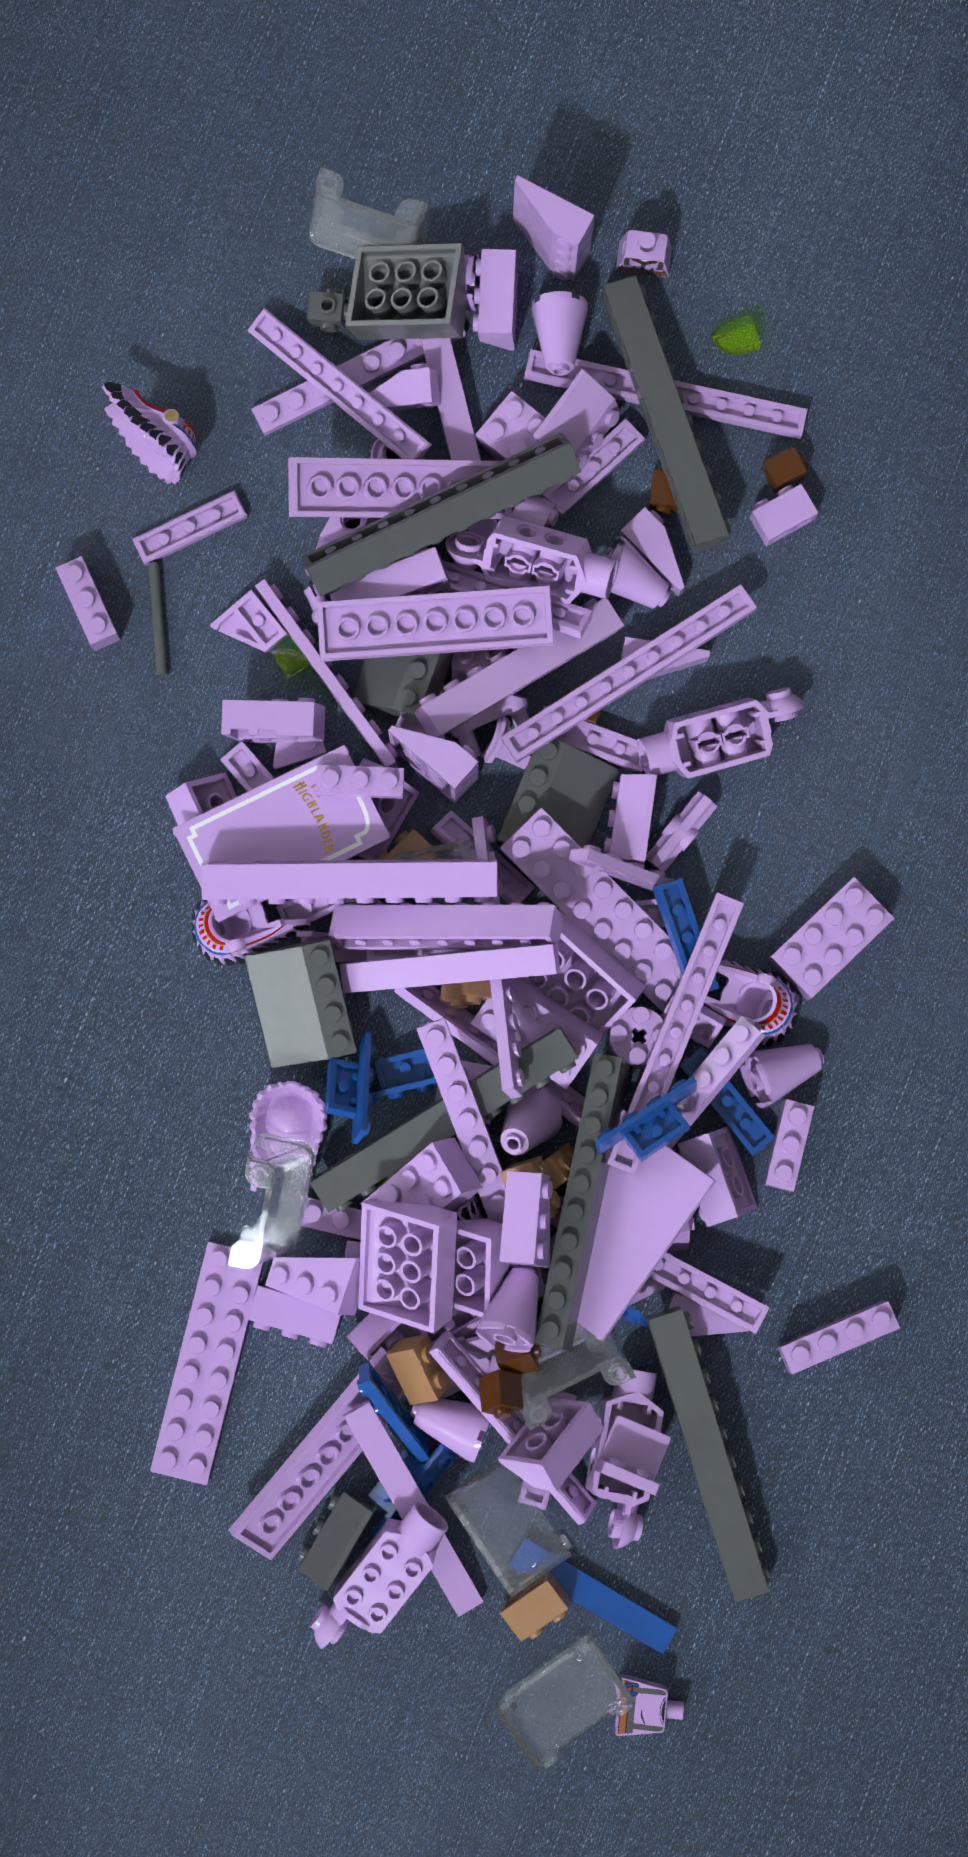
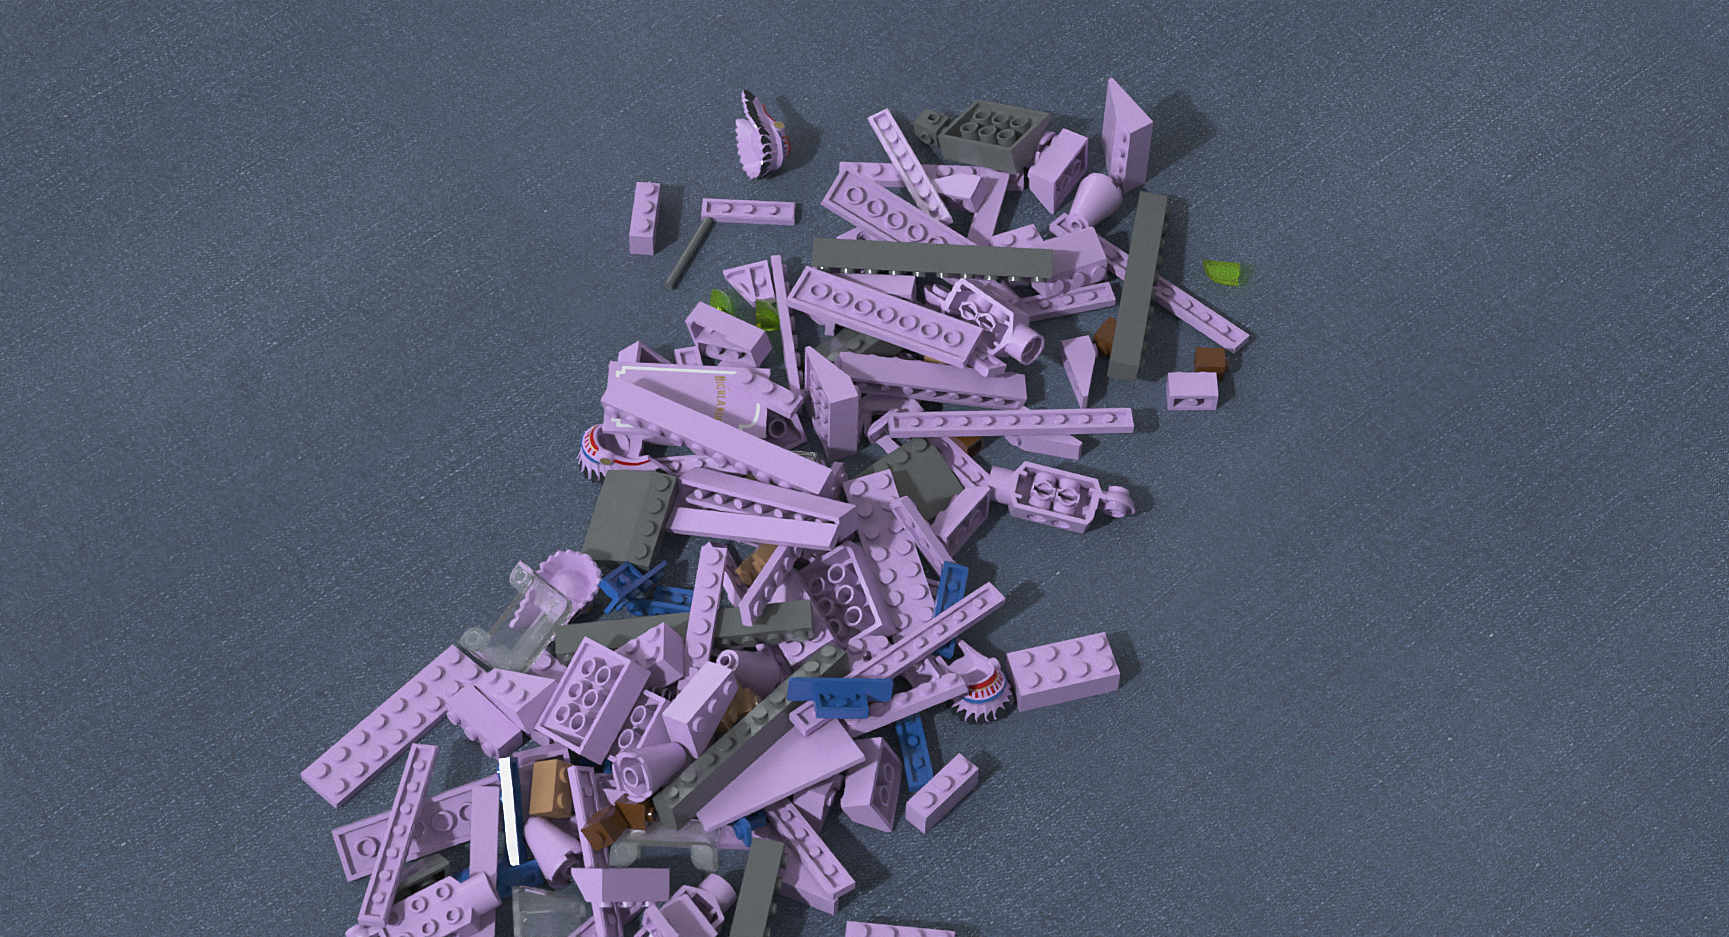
camera: 30 degrees right, 30 degrees down
clear windscreen [309,167,430,259] -> none
lavender cone [602,535,670,609] -> none
lavender torso [615,230,672,277] -> none
lavender piece [645,791,717,872] -> none
lavender cone [740,1044,824,1108] -> none
none -> lavender tile [358,743,439,928]
none -> clear neon green brick [709,288,735,316]

